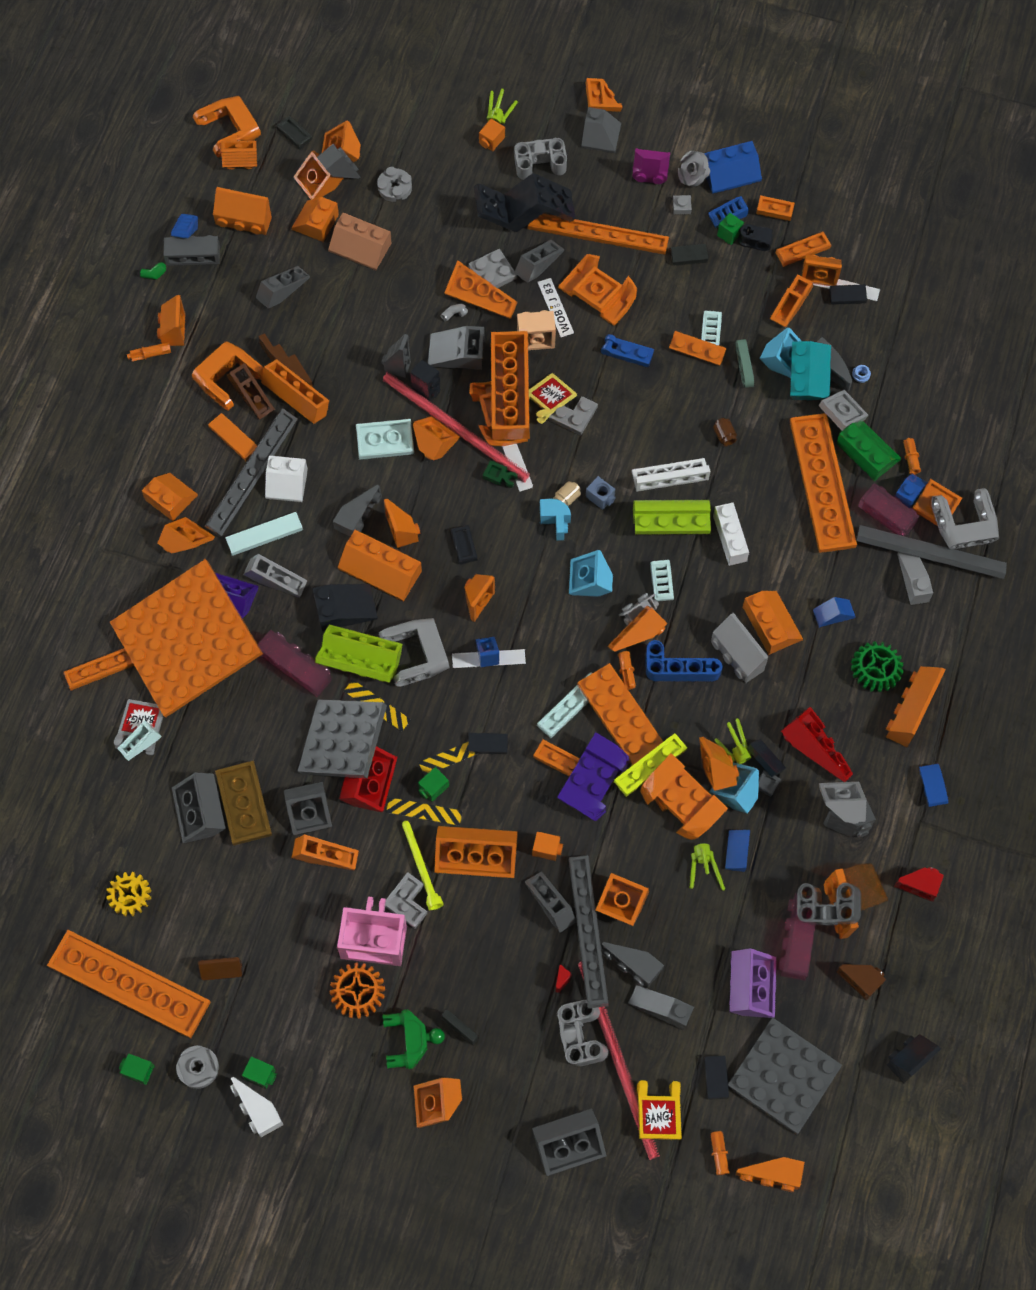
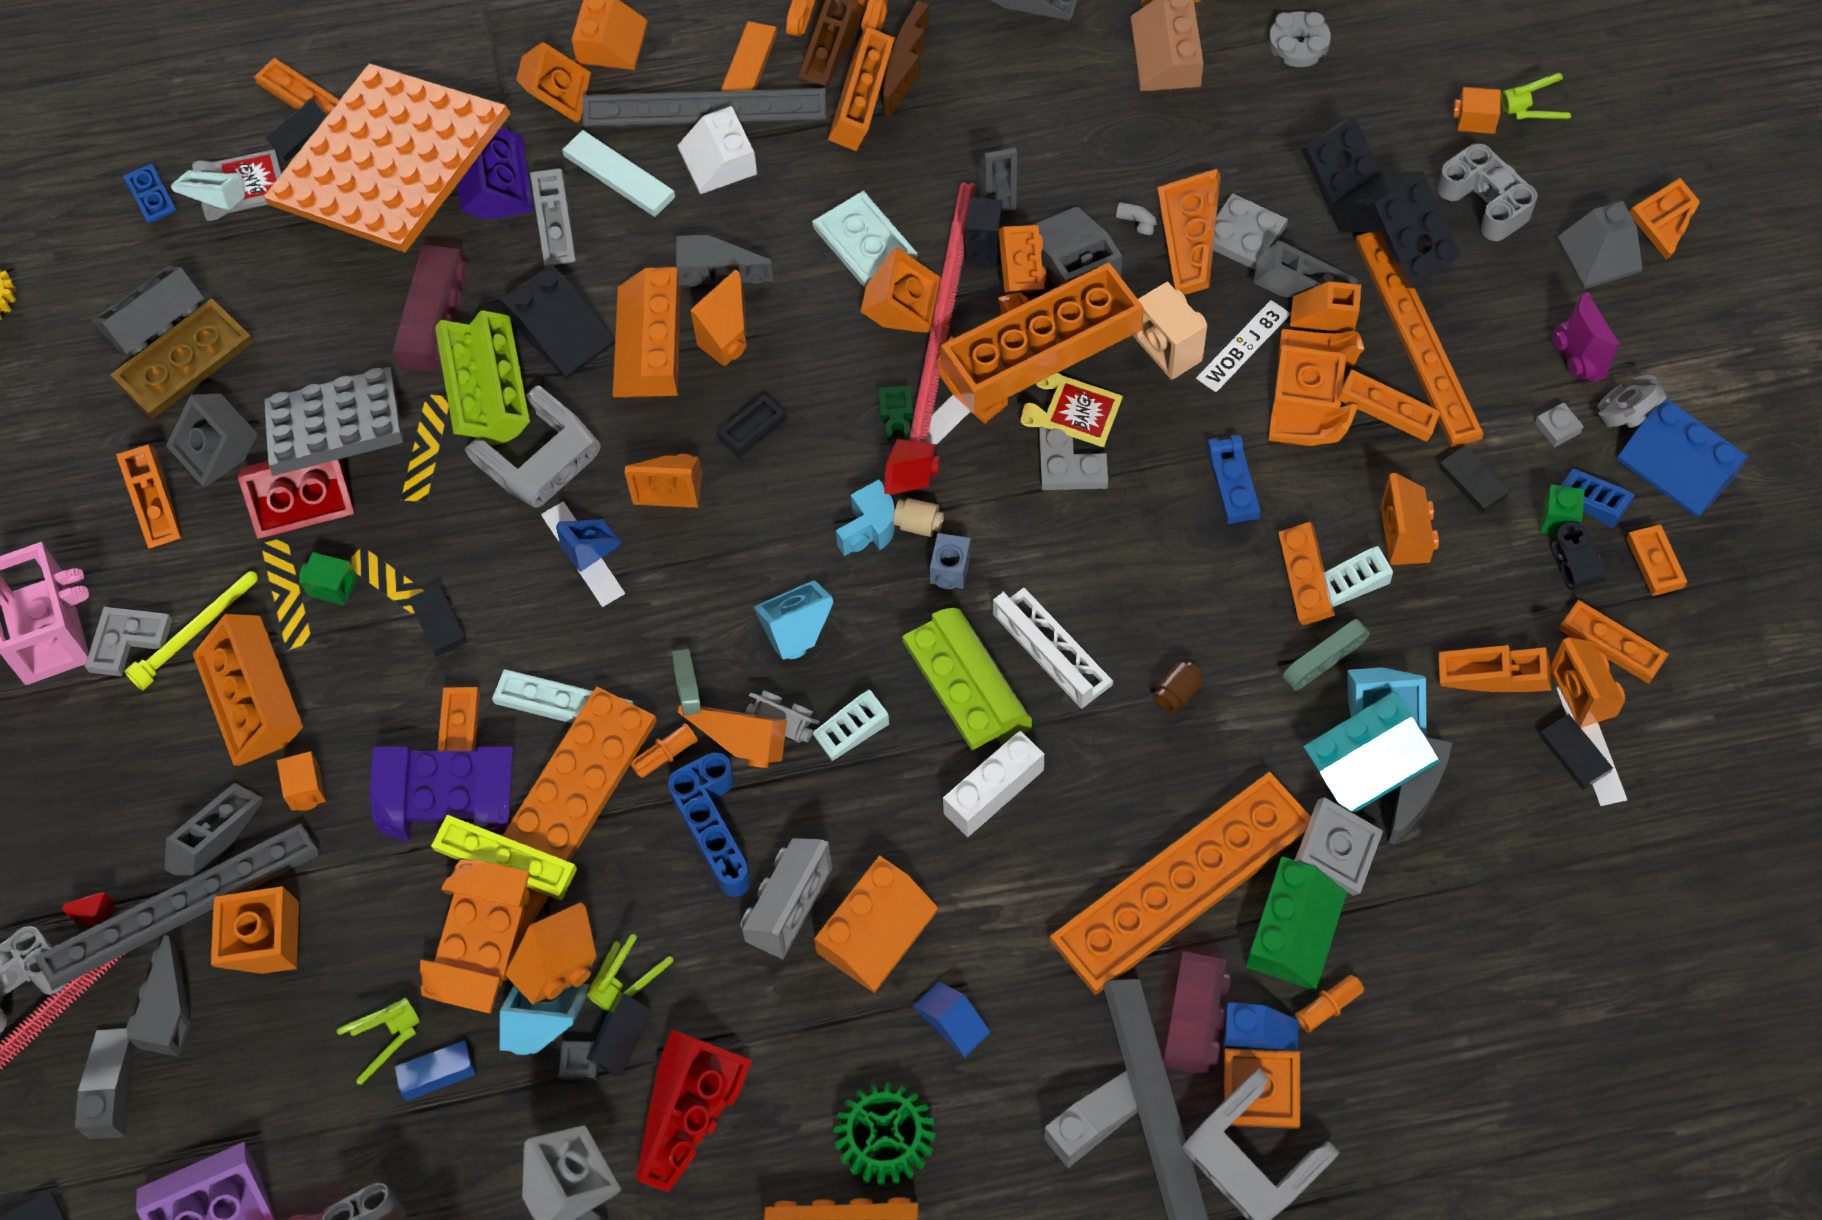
camera: 65 degrees right, 5 degrees down
light blue plate [852,365,871,383] -> none
none -> blue slope [124,163,176,224]
none -> black tile [265,99,327,162]
none -> sand green beam [672,648,701,716]
none -> red slope [884,439,940,495]
none -> orange bracket [998,225,1046,293]
none -> orange slope [1290,282,1361,332]
none -> orange plate [1338,369,1441,442]
none -> orange slope [1380,473,1439,565]

